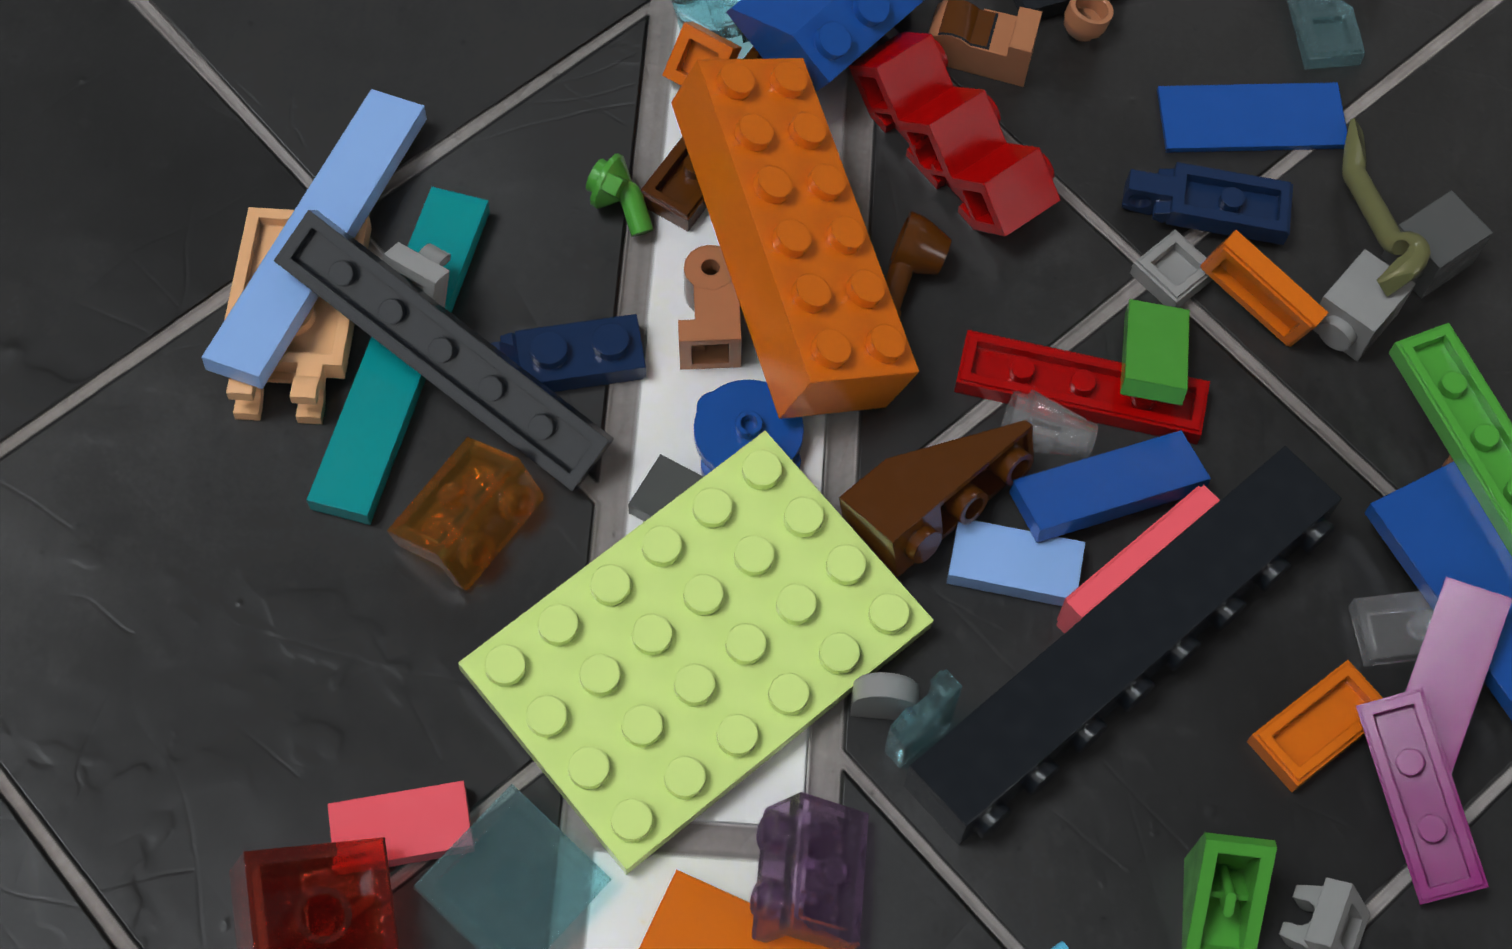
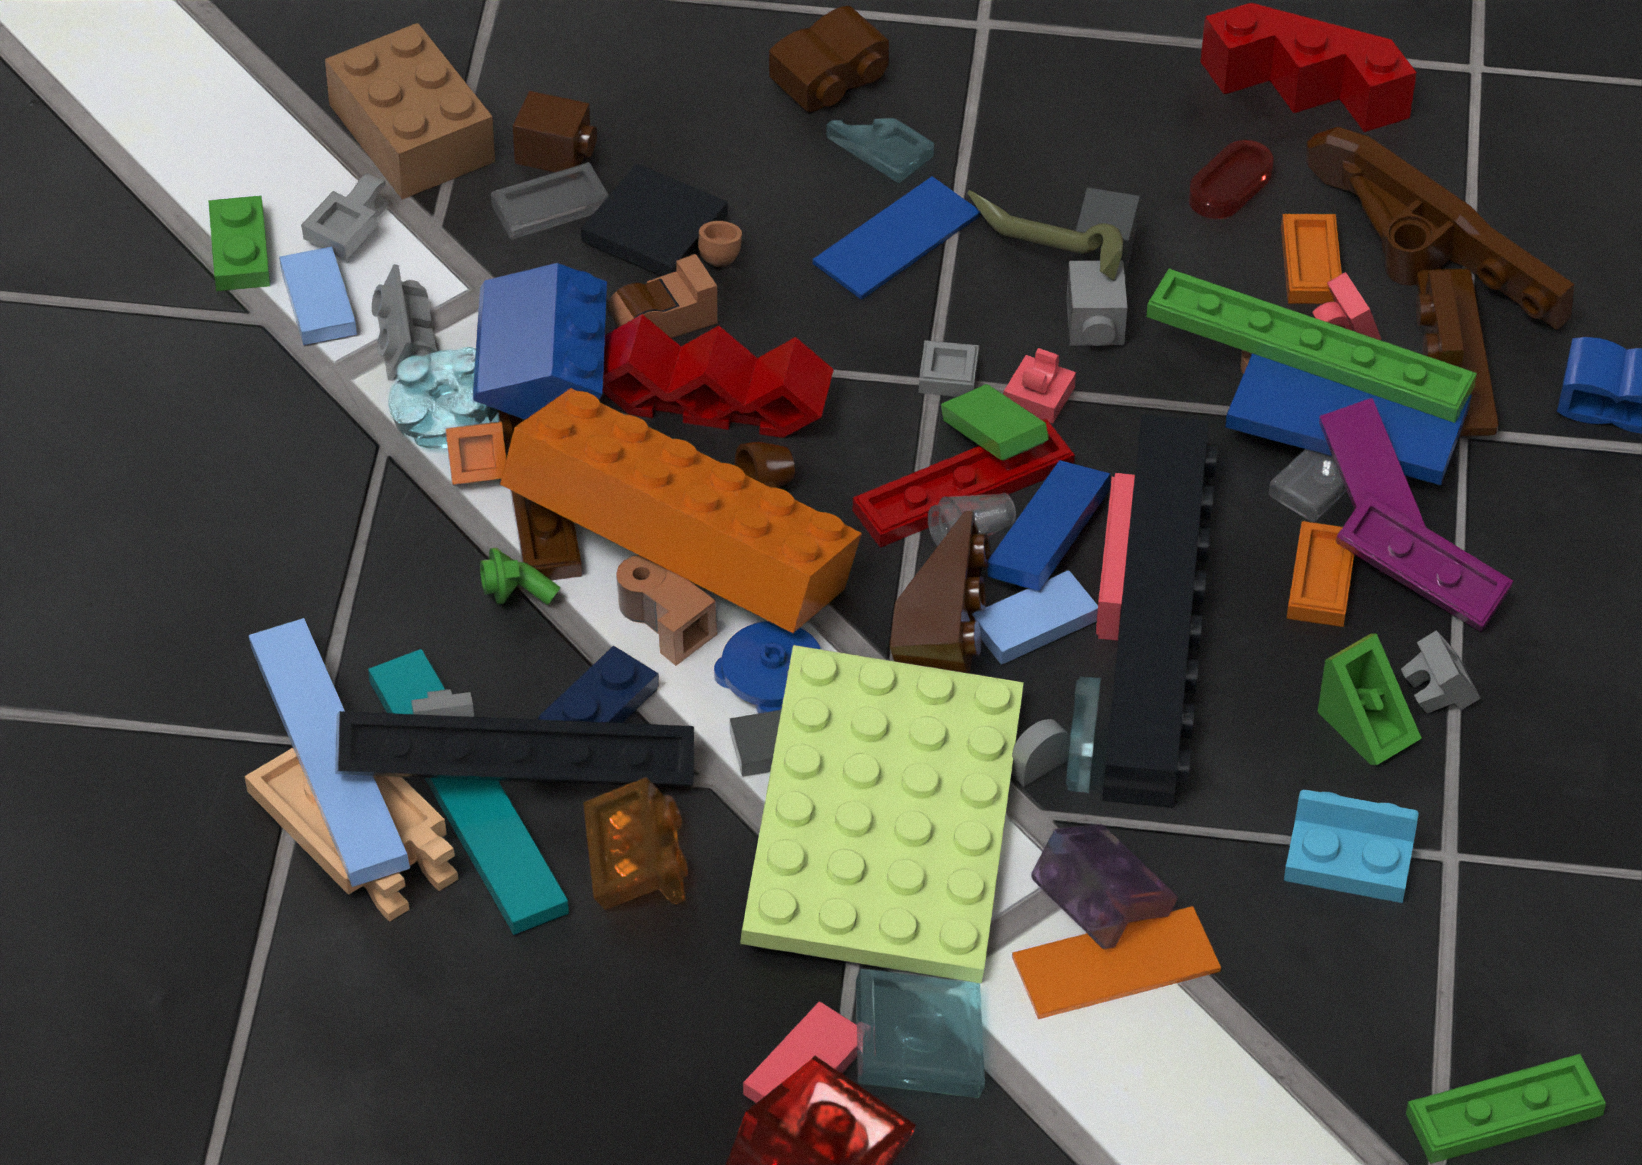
camera: 40 degrees left, 15 degrees down
dark blue hinge [1121,162,1293,245] -> none
orange tile [1200,230,1329,347] -> none
none -> coral tile [1003,348,1076,424]

